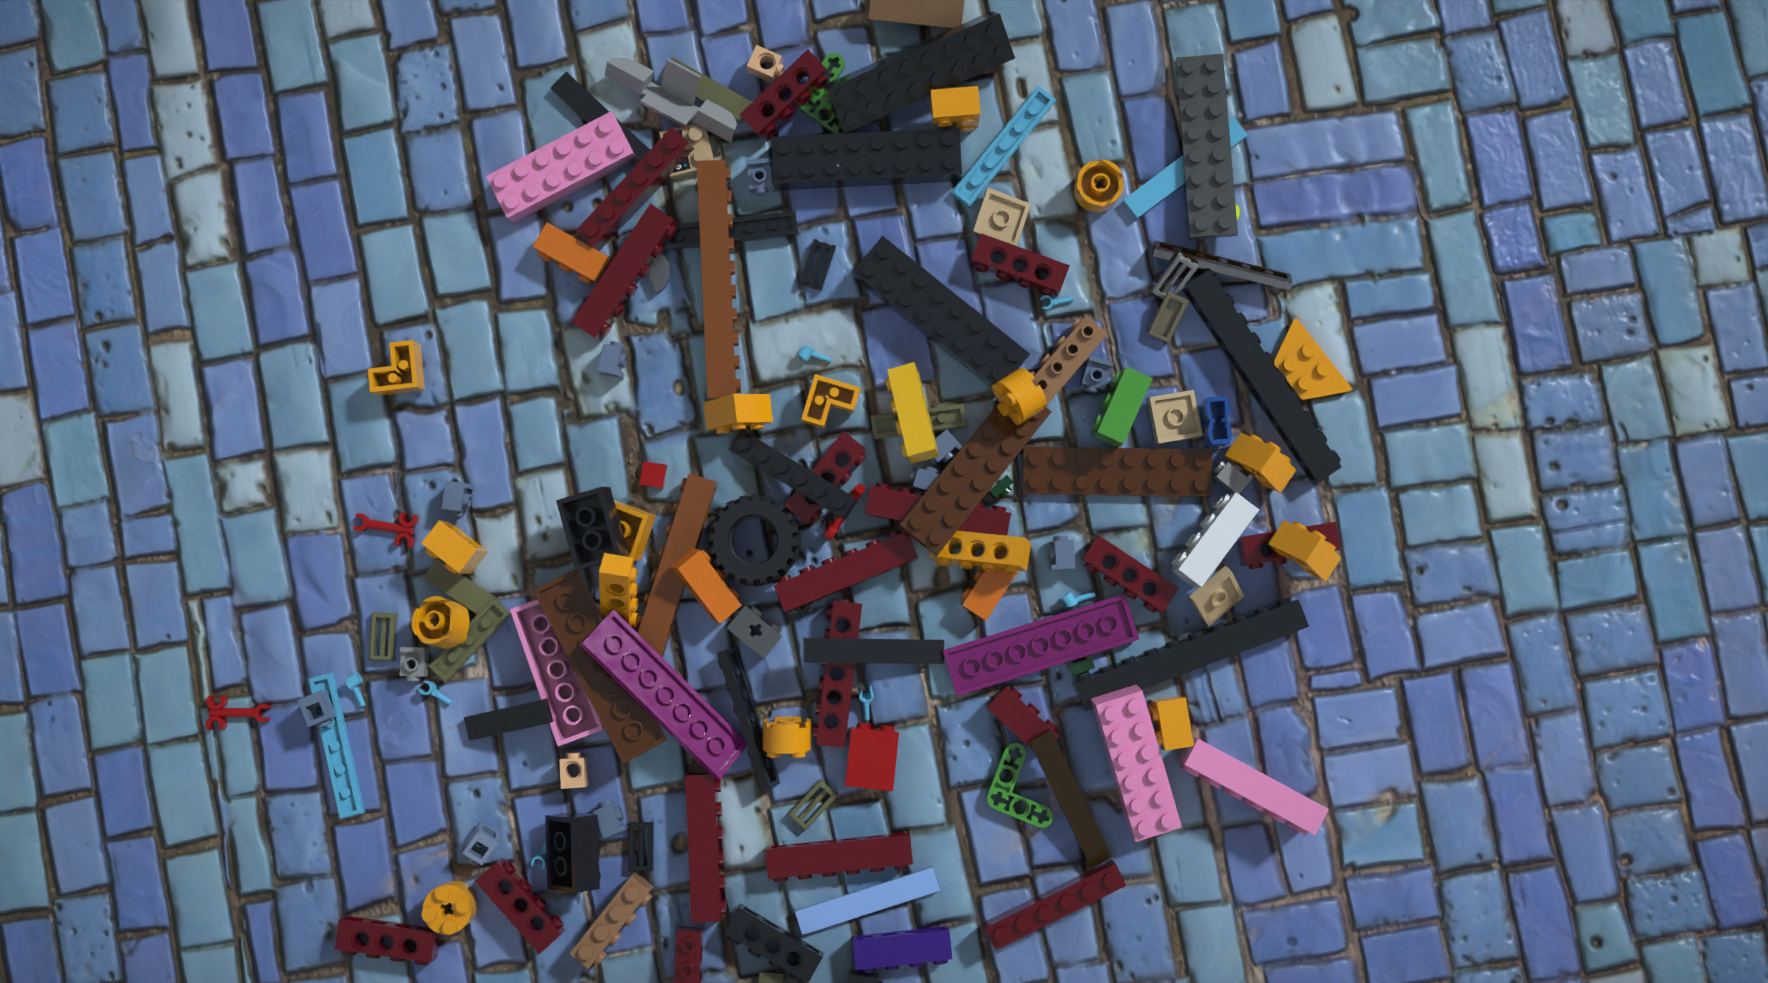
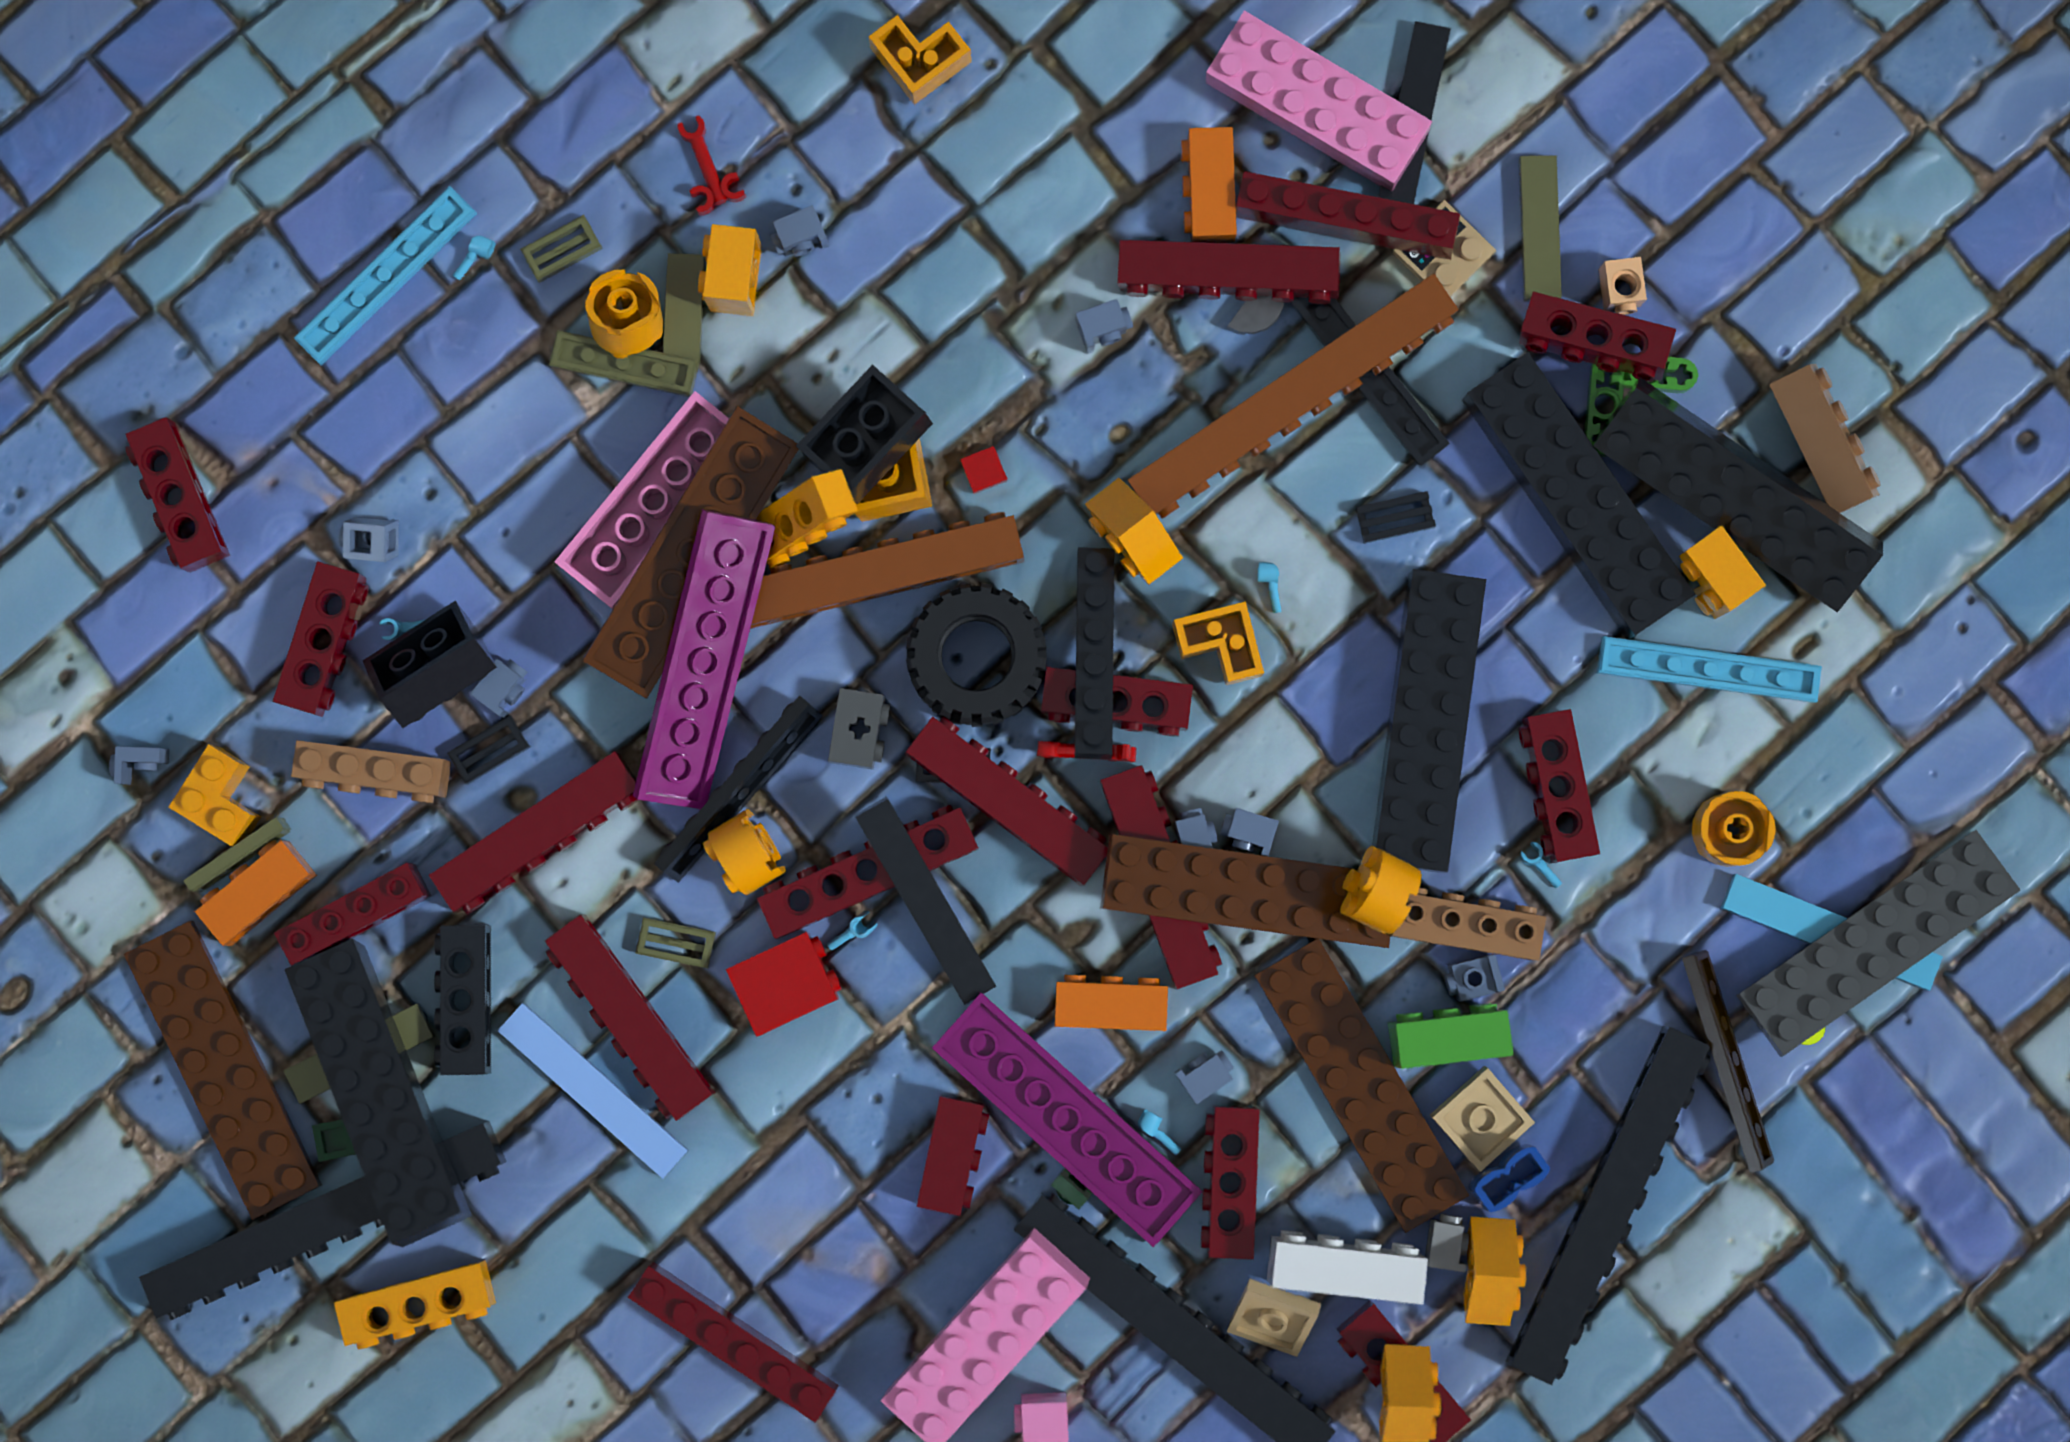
camera: 60 degrees right, 0 degrees up
red bar [205,696,271,730] -> none
sand blue brick [297,690,337,729] -> none
light grey brick [399,647,430,681] -> none
medium azure hand [418,681,452,705] -> none
light orange brick [422,881,478,935] -> none
black tile [464,698,553,741] -> none
light nougat brick [559,752,589,789] -> none
light grey piece [604,57,737,143] -> none
orange brick [671,548,742,624] -> none
sand blue brick [746,158,774,196] -> none
dark purple brick [852,925,953,973] -> none
olive tile [871,403,967,440] -> none
yellow brick [885,362,939,464] -> none
light orange brick [929,531,1031,574] -> none
tan plate [971,188,1031,246] -> none
bright green beam [986,742,1053,828] -> none
dark green plate [988,475,1013,499] -> none
dark brown tile [1028,729,1112,868] -> none
dark tan tile [1147,290,1189,344] -> none
light orange brick [1147,695,1194,751] -> none
light grey tile [1151,252,1199,299] -> none
light orange wing [1273,318,1352,401] -> none

